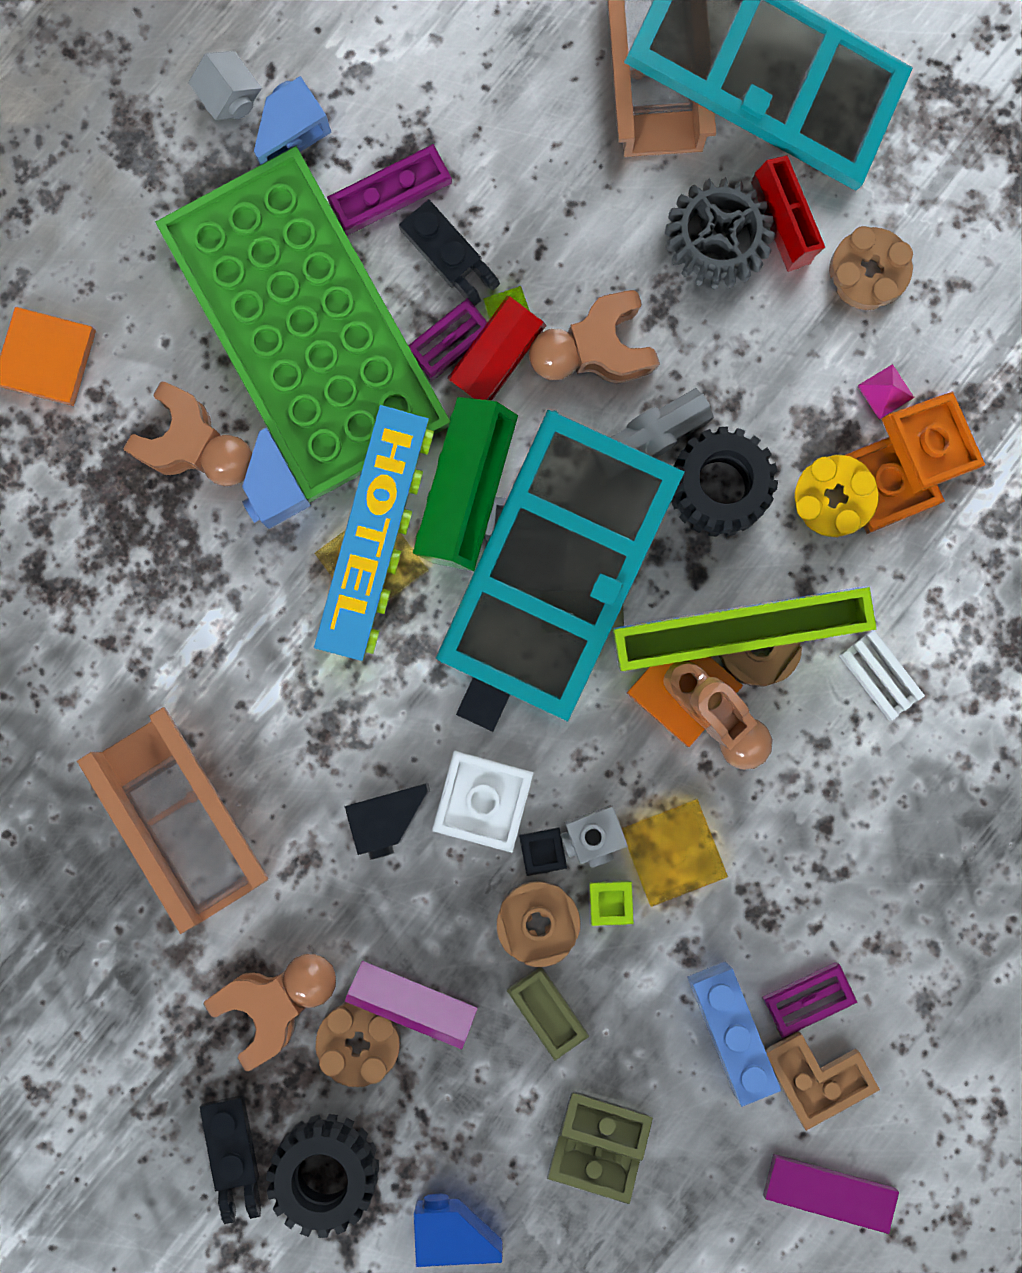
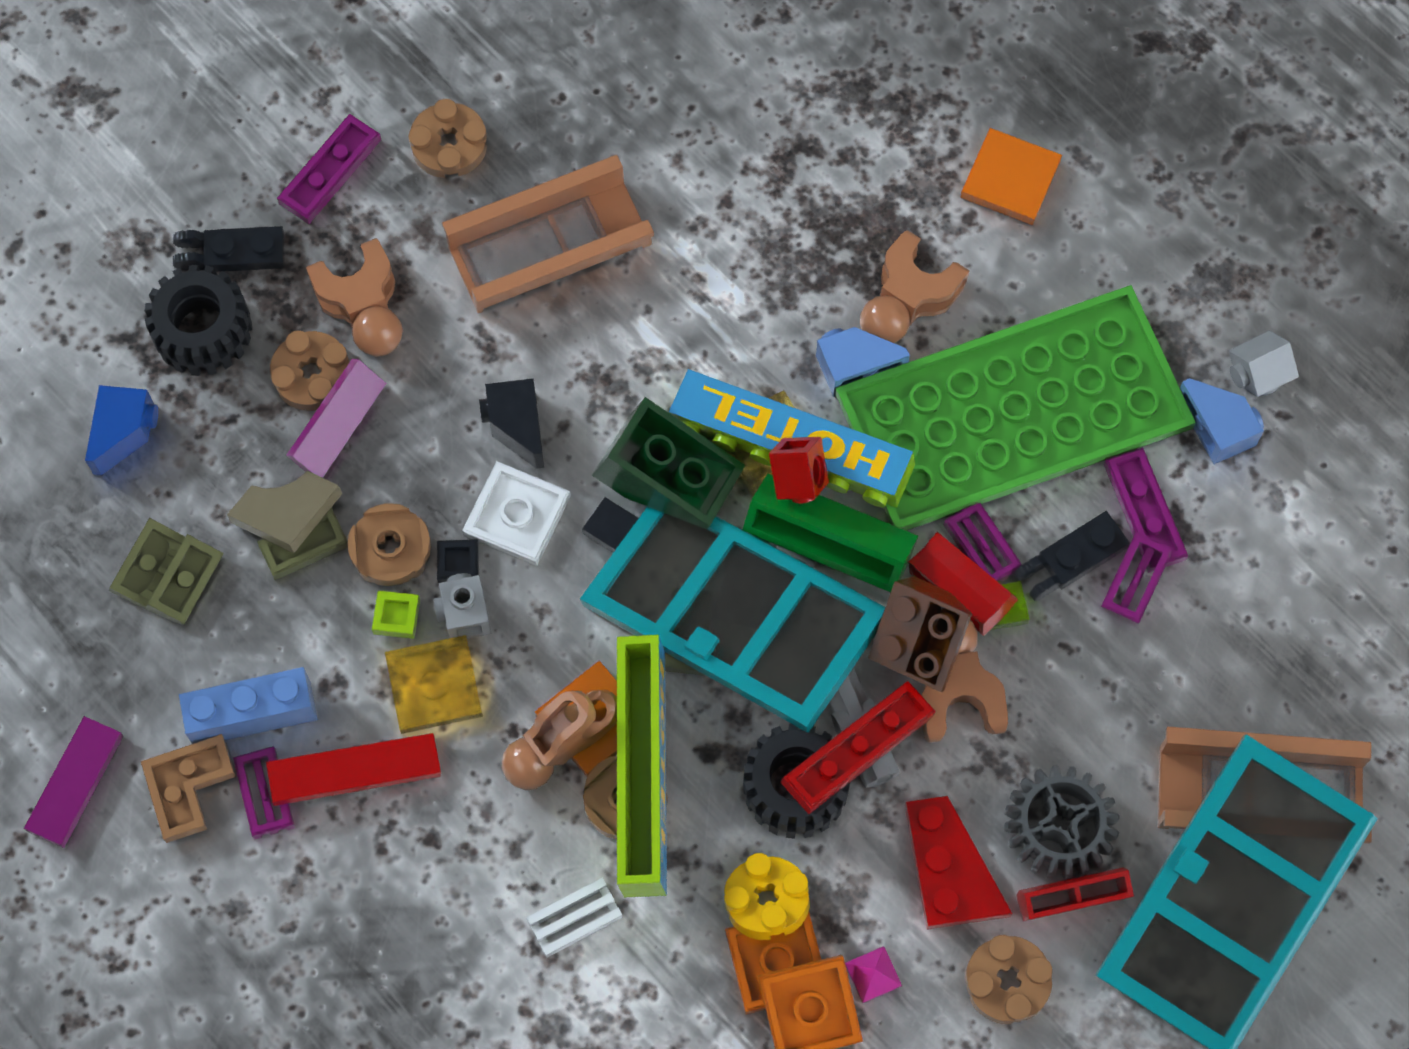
camera: 95 degrees right, 15 degrees down
none -> dark tan tile [227,471,342,553]
none -> red tile [266,733,441,806]
none -> magenta tile [277,114,381,224]
none -> medium nougat plate [408,99,487,178]
none -> dark green slope [592,397,746,529]
none -> red brick [769,437,829,503]
none -> red tile [781,681,936,815]
none -> reddish brown slope [868,576,972,692]
none -> red wing [905,796,1013,930]
none -> magenta tile [1101,532,1174,624]

